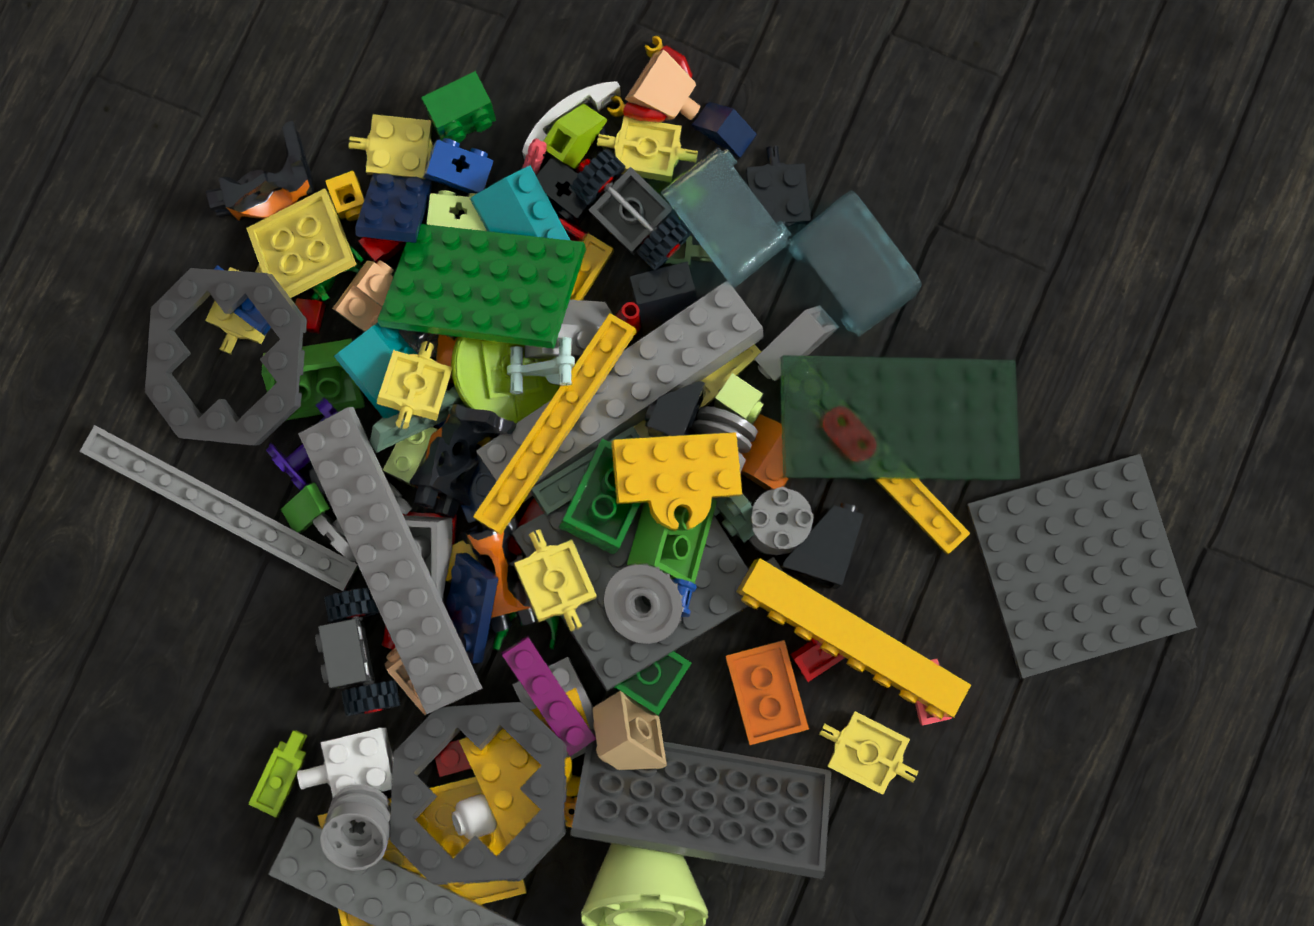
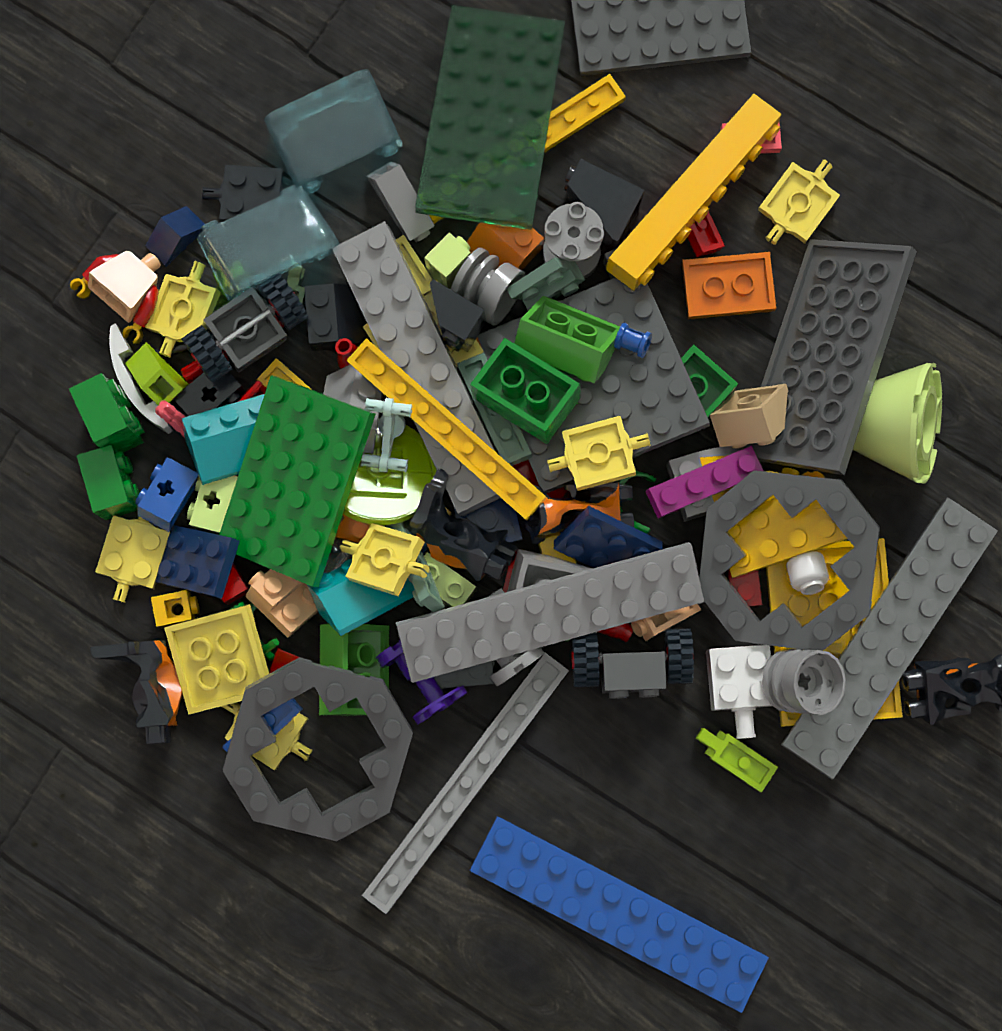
camera: 80 degrees left, 0 degrees up
bright green tile [281,482,329,533] -> none
light grey gear [604,563,684,644] -> none
yellow plate [612,433,742,531] -> none
clear red plate [823,407,877,462] -> none
none -> green brick [69,373,145,452]
none -> blue plate [470,816,769,1013]

